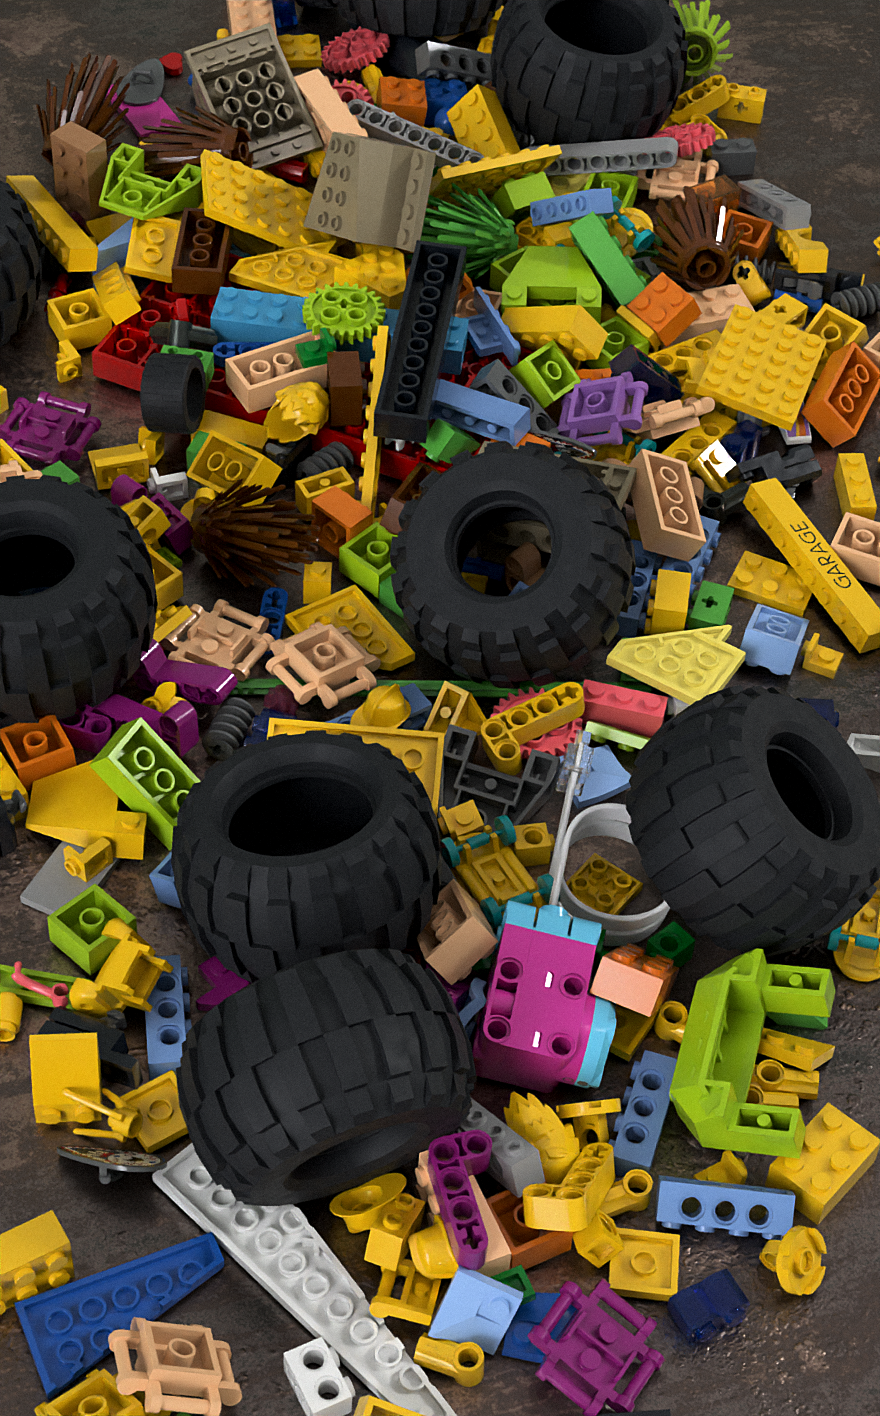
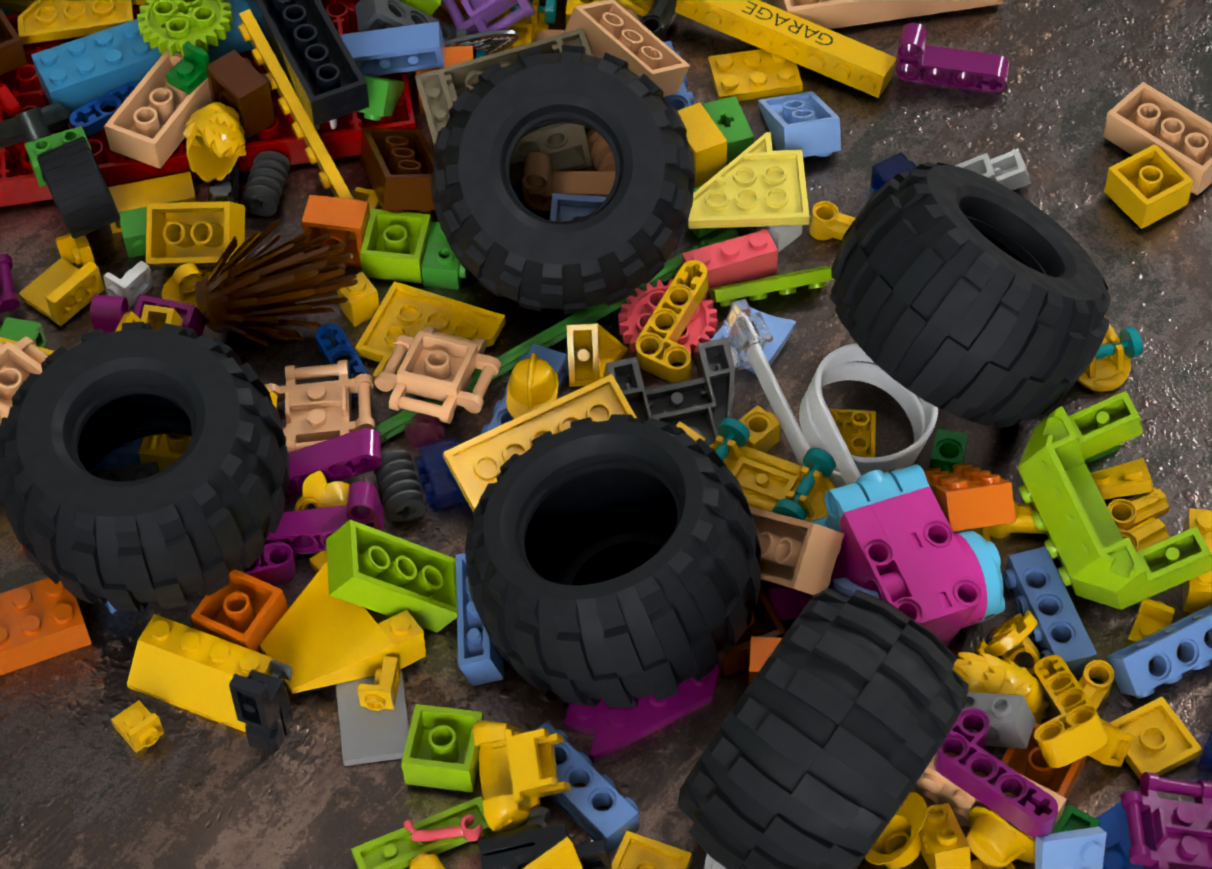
camera: 30 degrees left, 5 degrees up
yellow brick [295,466,355,521] -> none
yellow bracket [800,632,844,679] -> none

